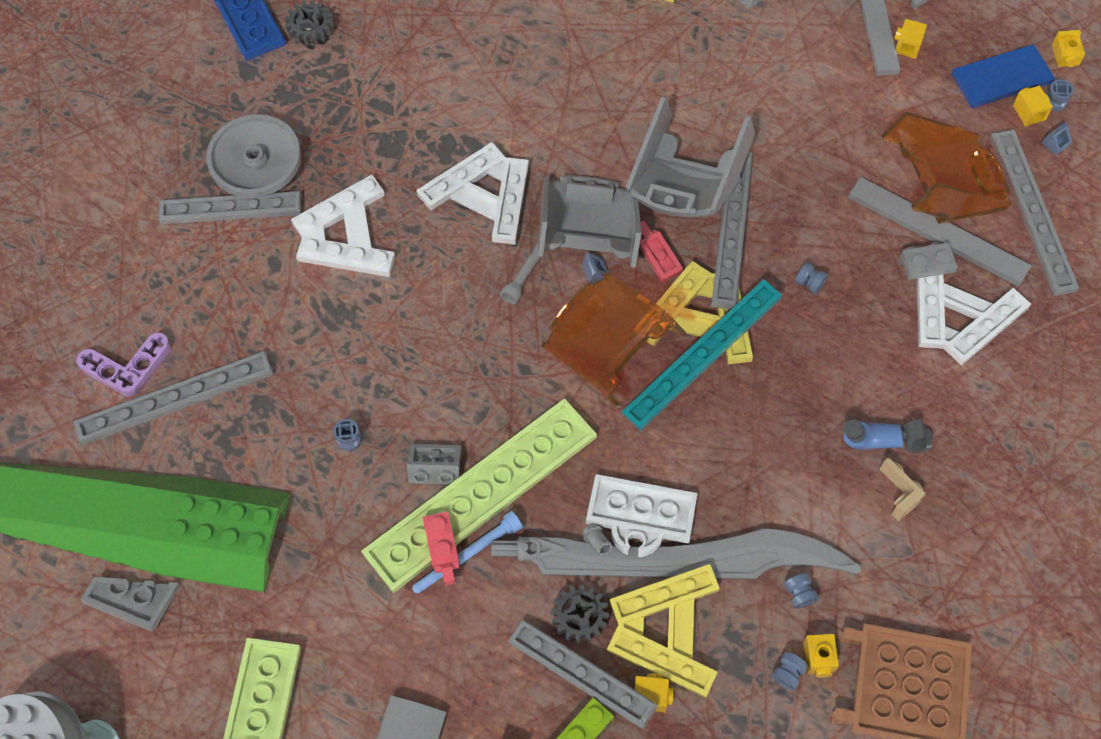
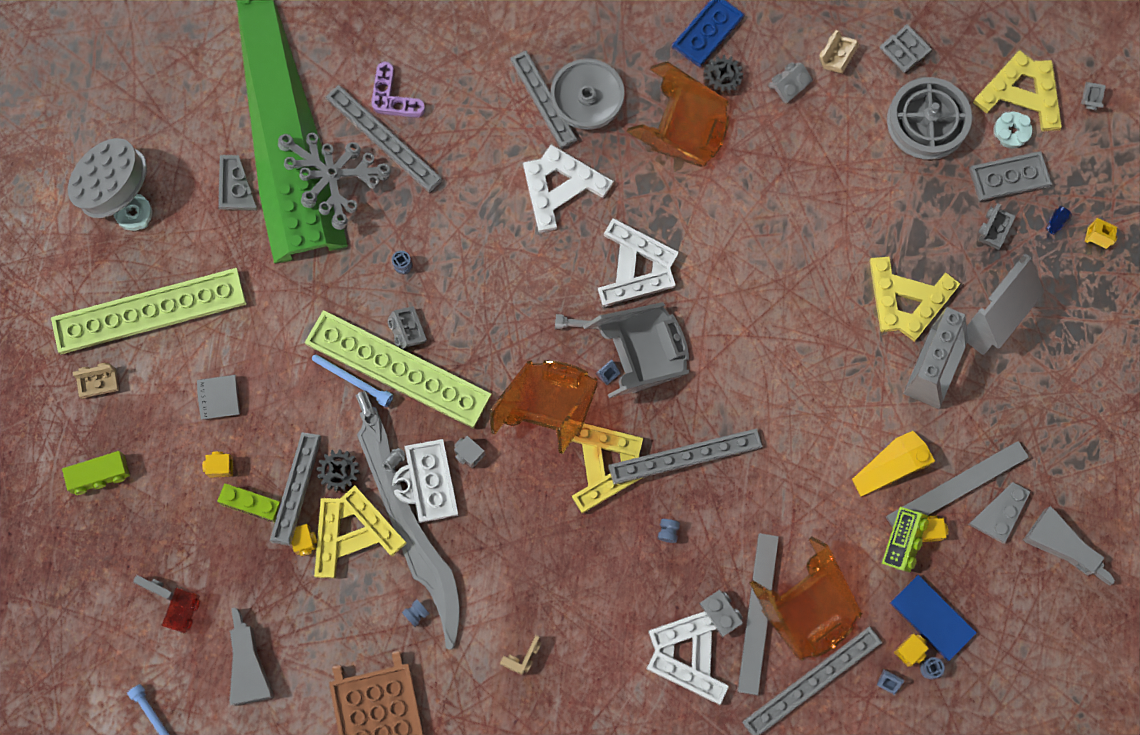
camera: 65 degrees right, 10 degrees up
coral hinge [422,511,459,586] -> none
teal plate [622,279,782,431] -> none
light grey windscreen [626,97,755,217] -> none
coral hinge [639,220,683,283] -> none
sand blue wheel [772,652,809,691] -> none
yellow brick [803,634,839,678] -> none
piece [843,419,933,453] -> none
yellow brick [1051,30,1085,67] -> none
none -> light grey plant [278,133,391,230]
none -> light grey brick [454,436,485,469]
none -> clear orange windscreen [626,61,729,167]
none -> yellow wedge [852,431,935,497]
none -> lime brick [882,507,928,572]

